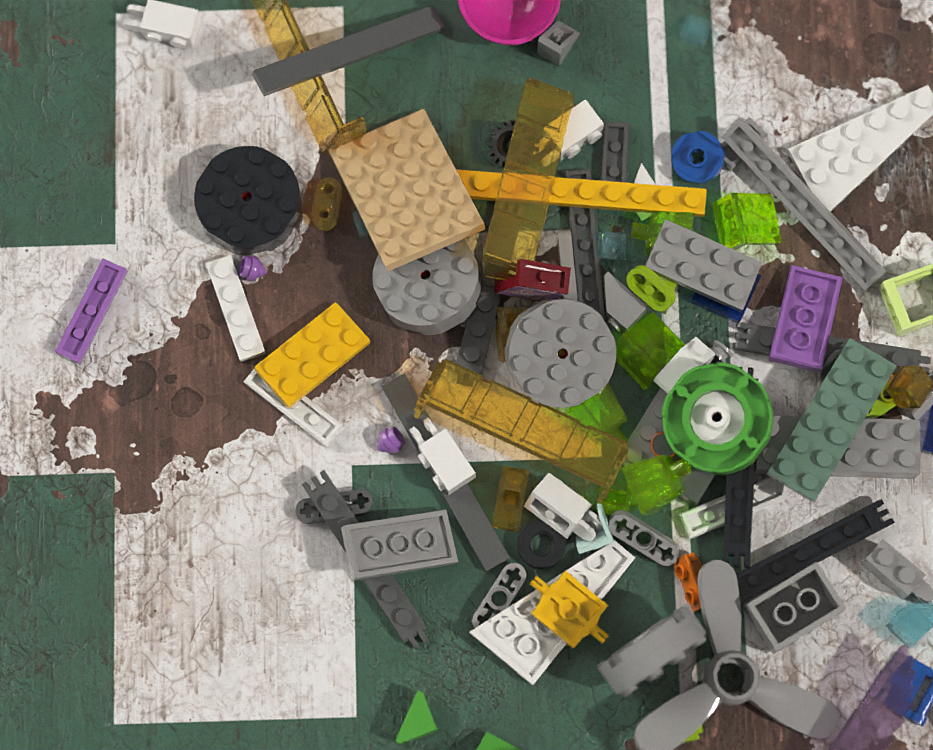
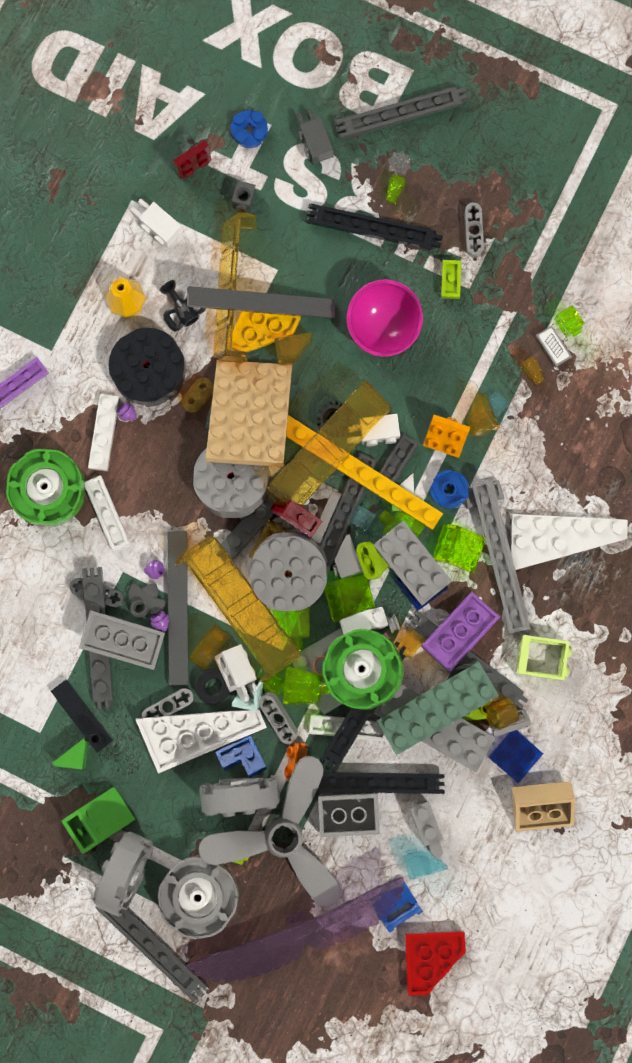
camera: 30 degrees right, 5 degrees up
yellow plate [254,302,370,409] -> none
white hinge [409,418,476,495] -> none
yellow plate [530,571,609,649] -> none
light grey slope [537,21,580,66] -> none
none -> bright green piece [6,449,85,527]
none -> black piece [50,679,114,753]
none -> yellow cone [105,277,146,319]
none -> dark grey plate [129,583,166,618]
none -> medium lavender plate [150,611,170,632]
none -> black piece [159,280,206,332]
none -> plate [215,735,267,778]
none -> yellow plate [226,312,301,354]
none -> clear yellow slope [274,332,312,366]
none -> clear yellow brick [397,627,426,659]
none -> light orange plate [423,415,470,458]
none -> clear yellow slope [467,393,500,437]

